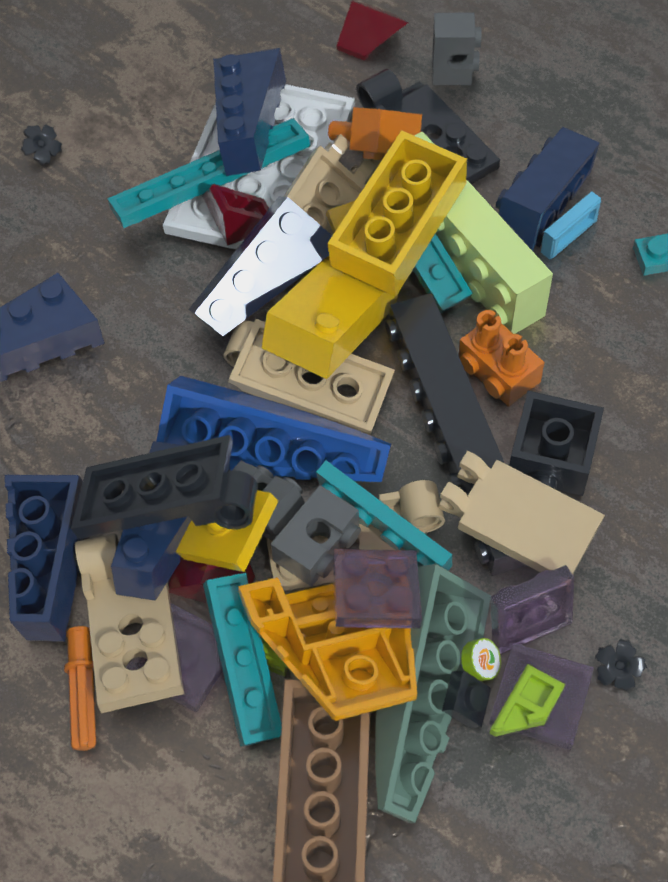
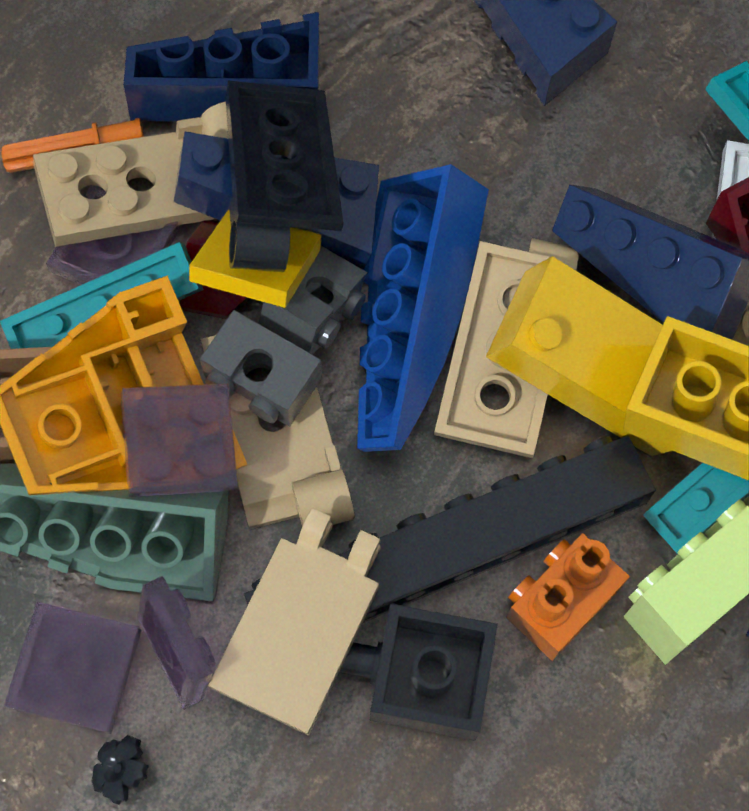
camera: 80 degrees right, 10 degrees up
teal plate [316,460,452,571] -> none
black plate [442,671,491,728] -> none
tile [461,638,501,681] -> none
lime tile [489,664,565,737] -> none

